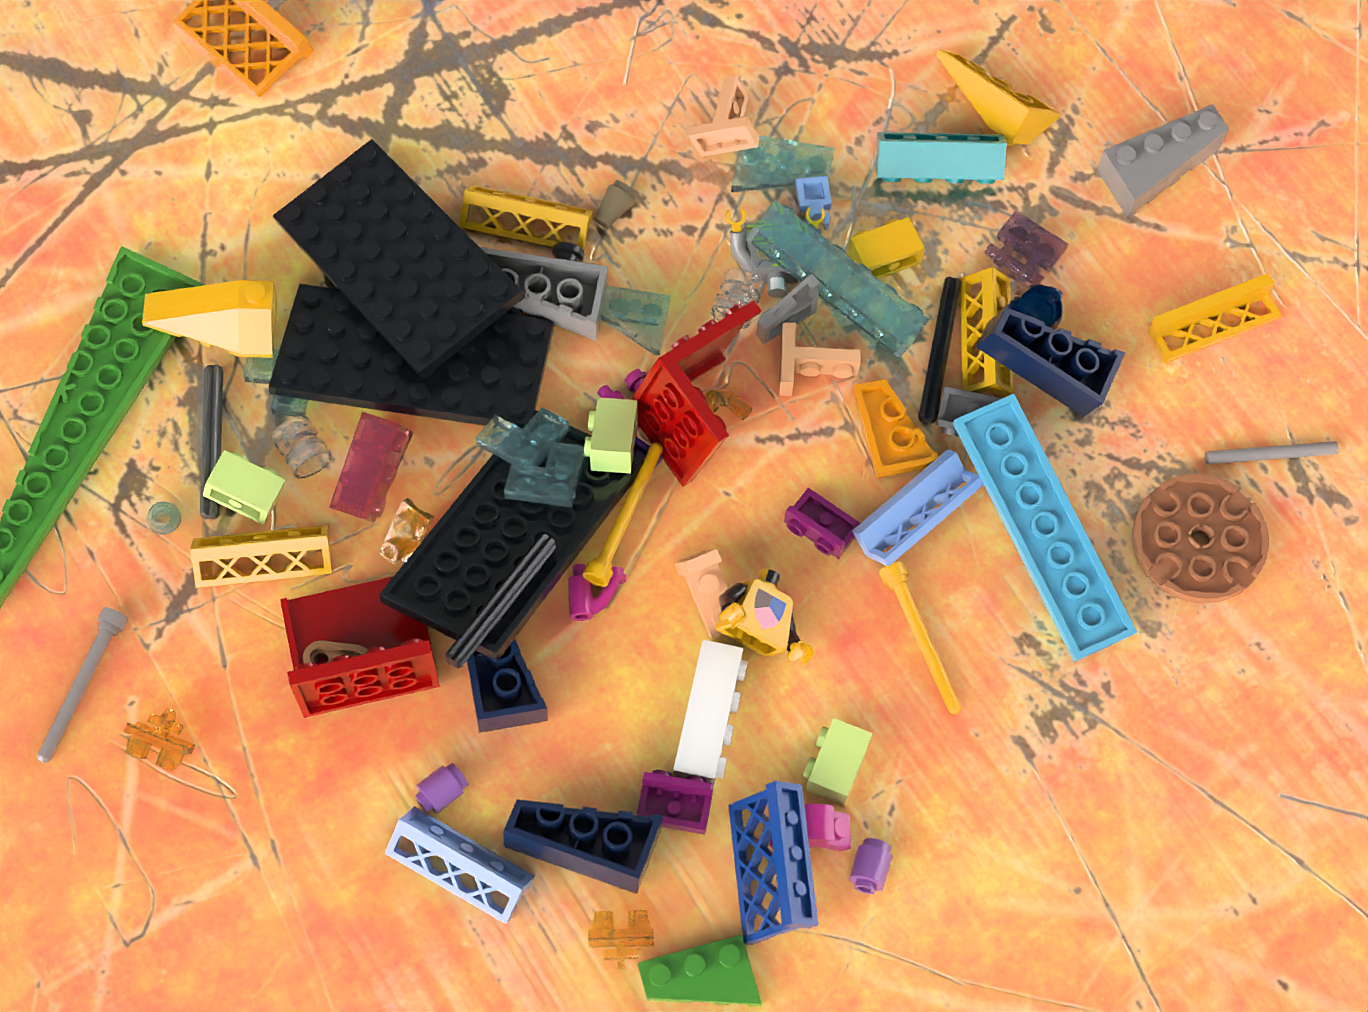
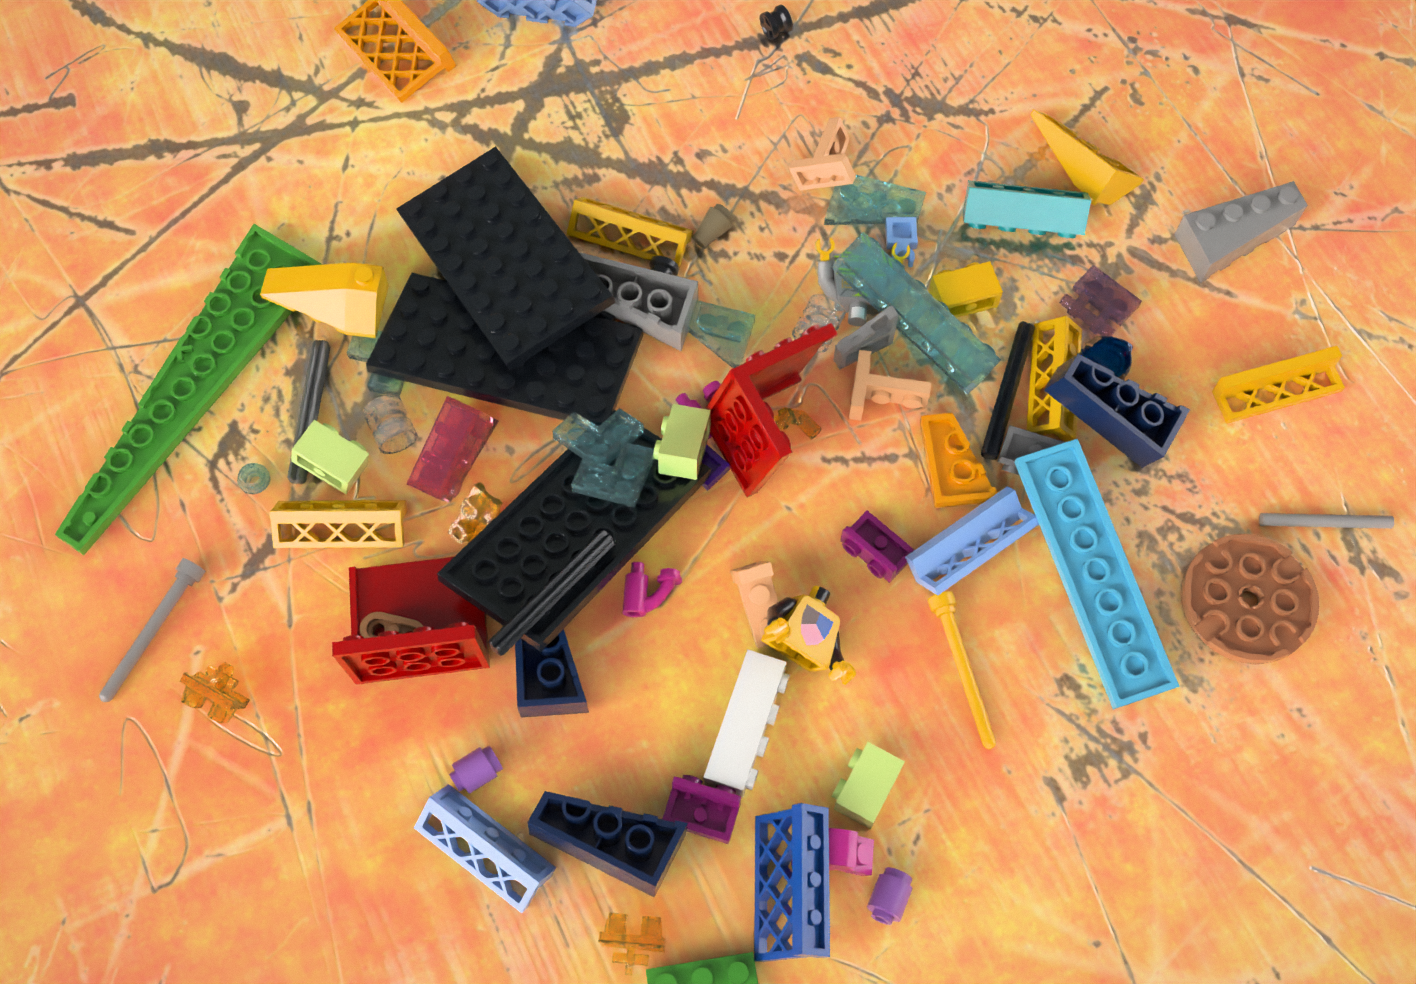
camera: 10 degrees right, 0 degrees up
yellow piece [583,442,663,587] -> none

